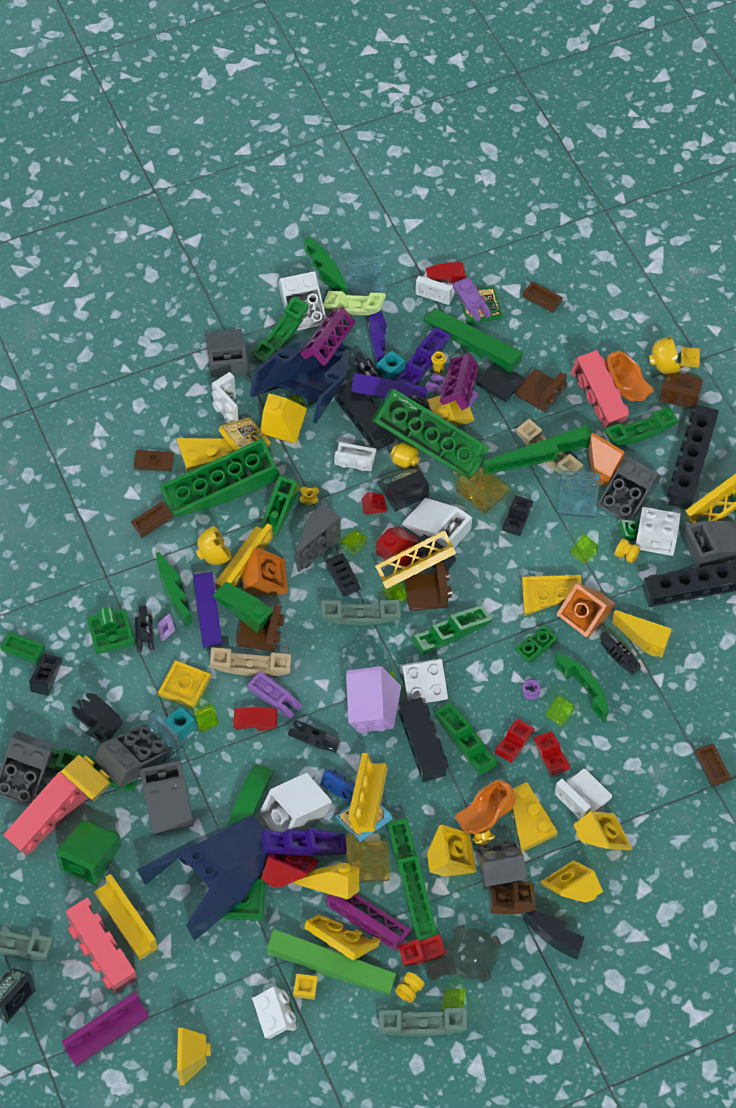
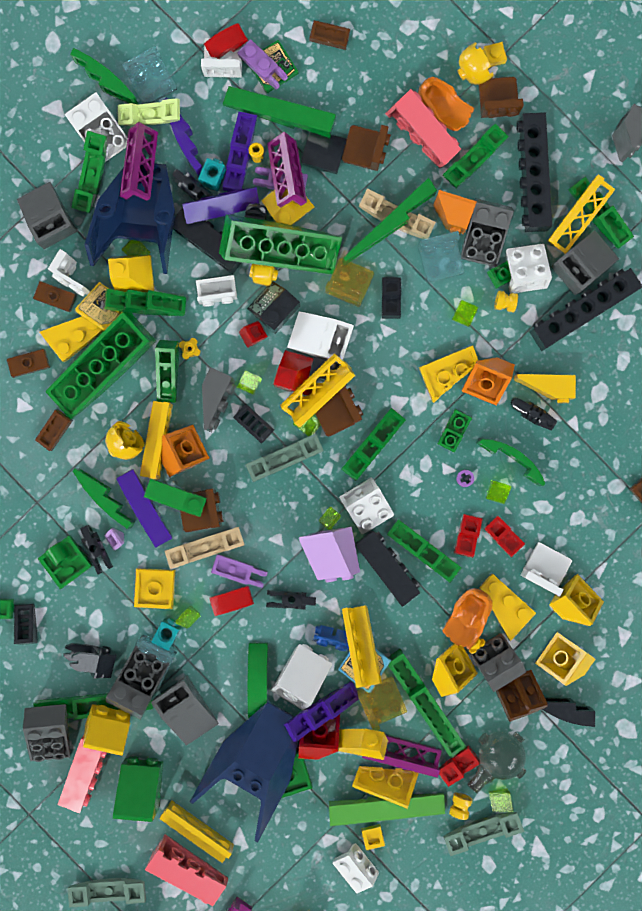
camera: 20 degrees left, 30 degrees up
none -> reddish brown plate [33,281,77,313]
none -> green slope [104,289,186,316]

